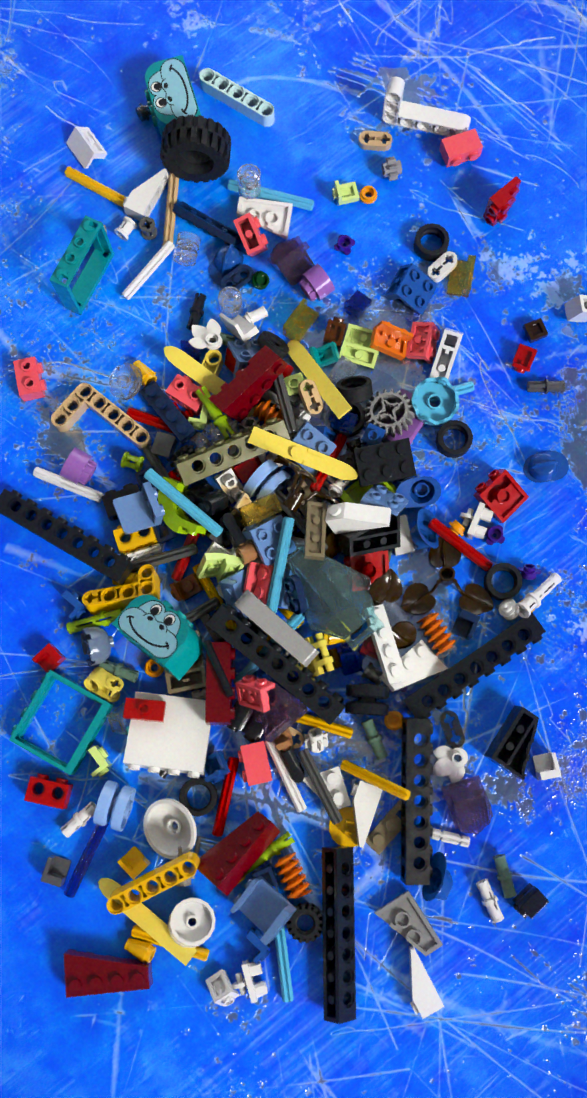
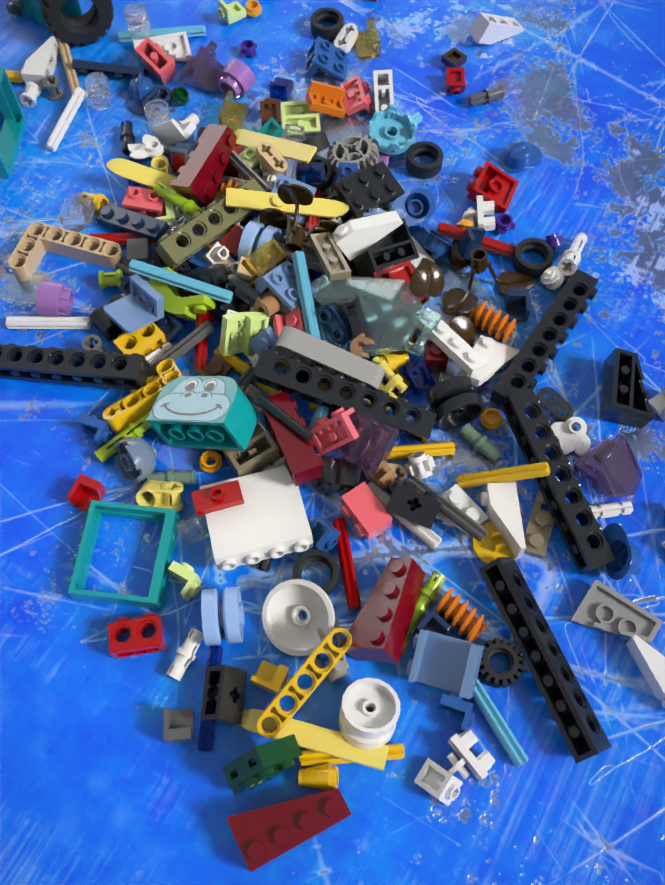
camera: 25 degrees left, 15 degrees down
none -> dark grey bush [82,335,106,352]
none -> black brick [200,664,247,726]
none -> dark green piece [222,734,303,796]
none -> black piece [343,295,376,358]
none -> black brick [385,479,443,530]
none -> dark blue panel [458,226,486,260]

